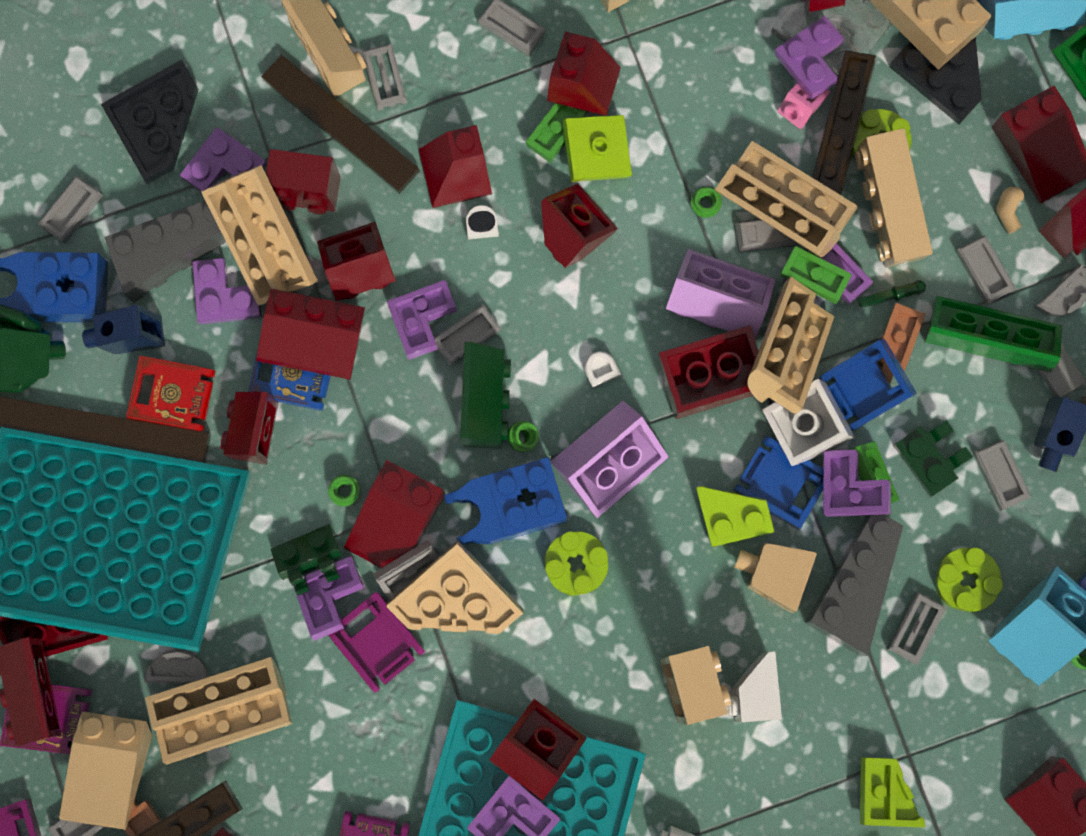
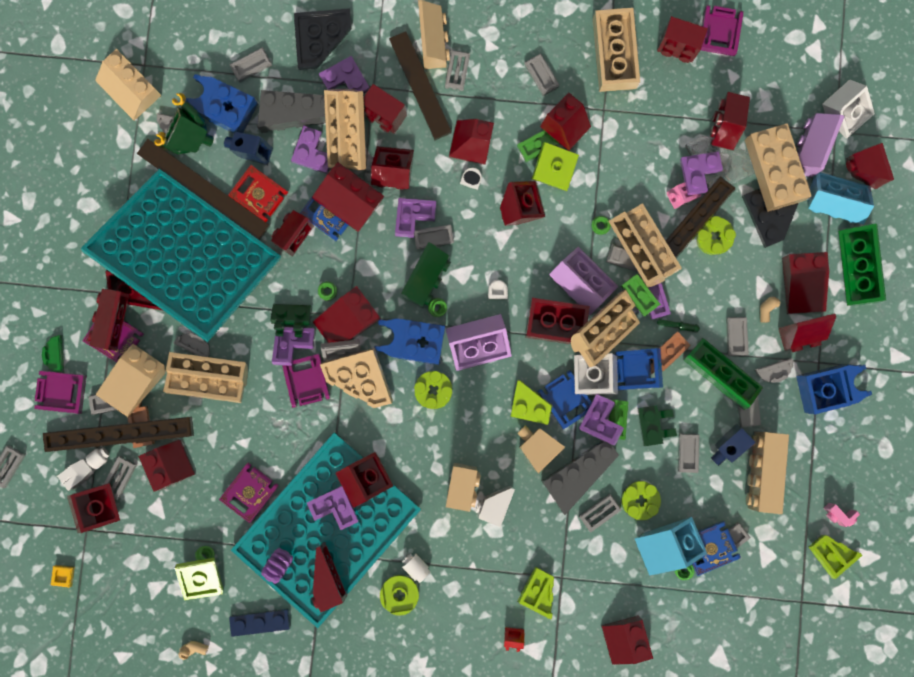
camera: 25 degrees right, 5 degrees up
tan brick [855,128,933,268] -> none

